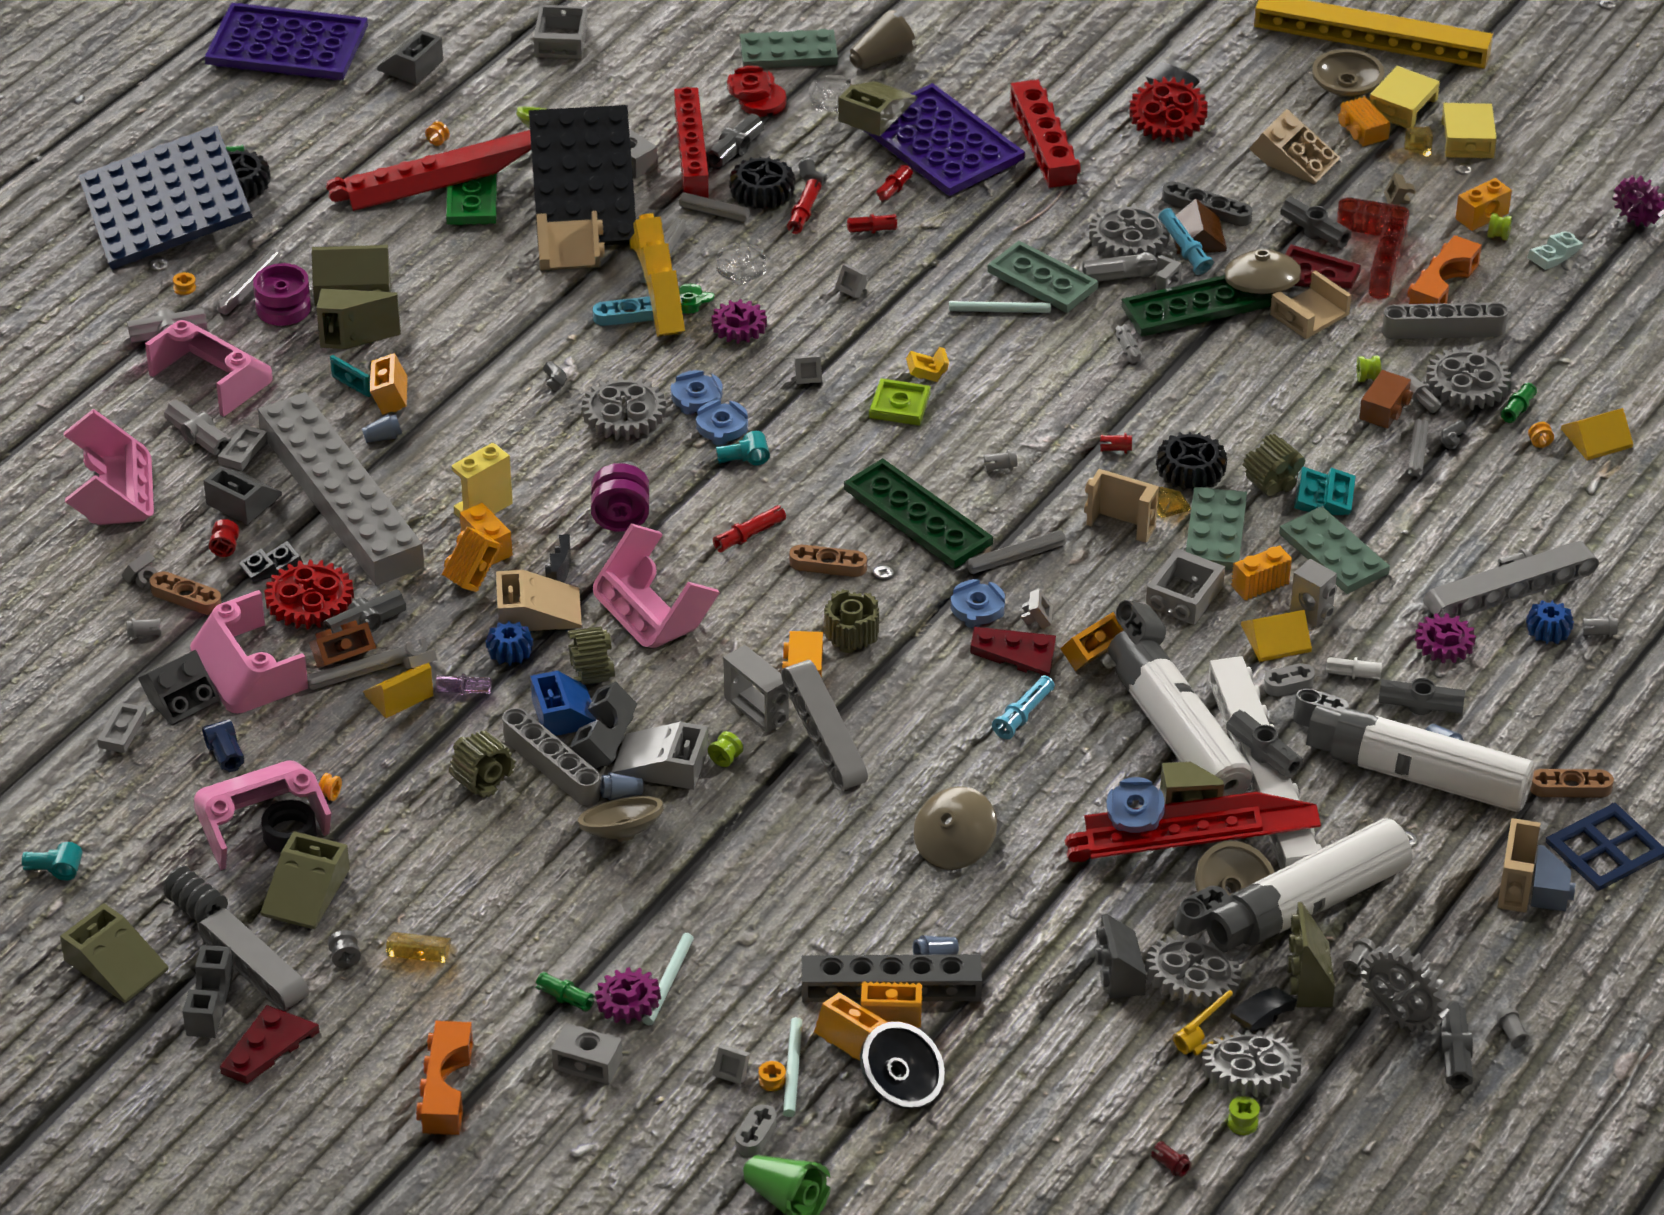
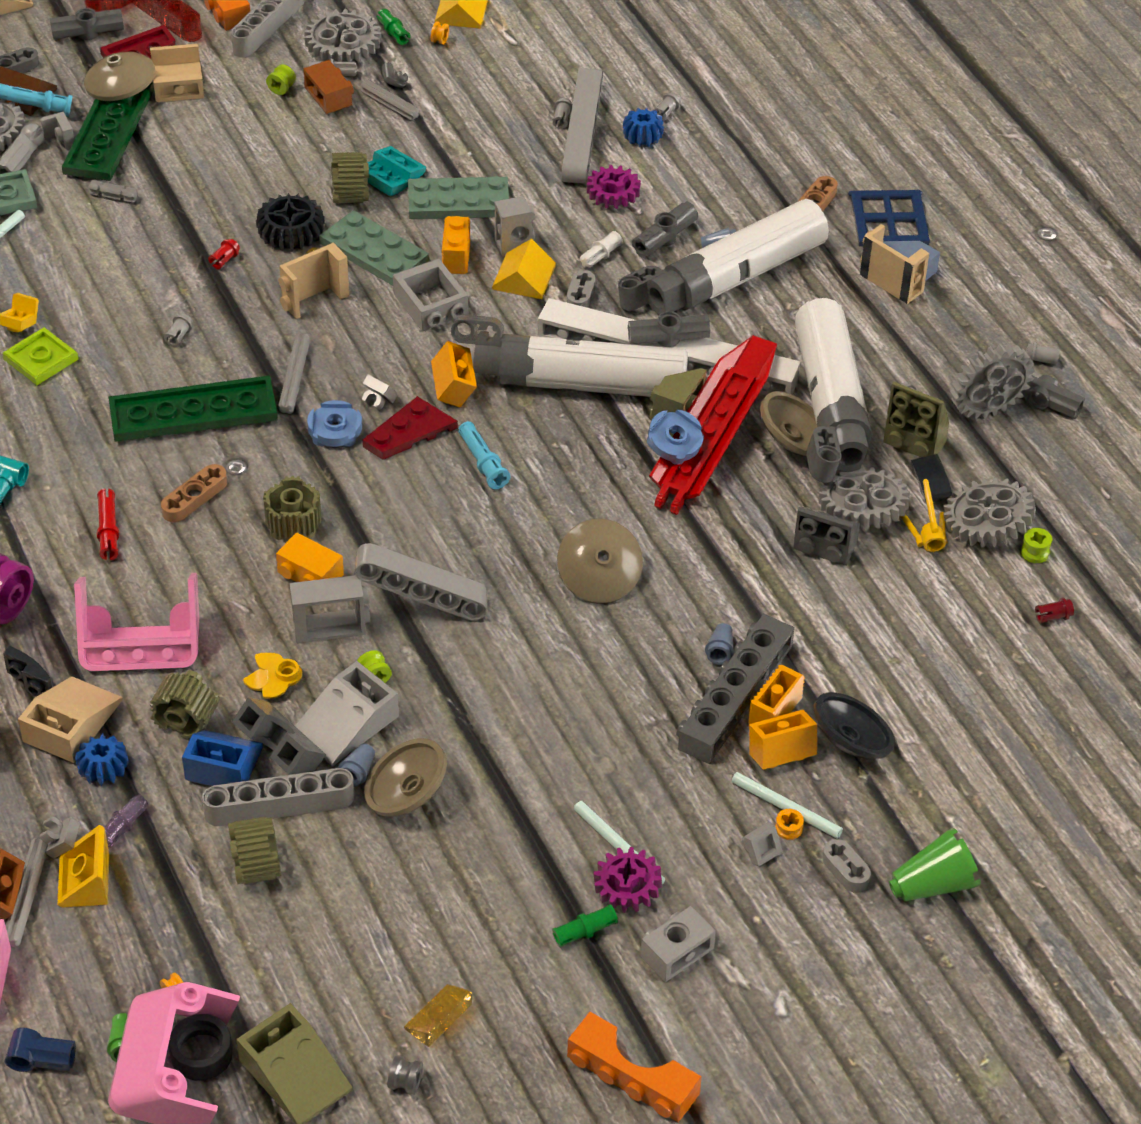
camera: 60 degrees left, 5 degrees up
none -> yellow plate [243,653,302,699]

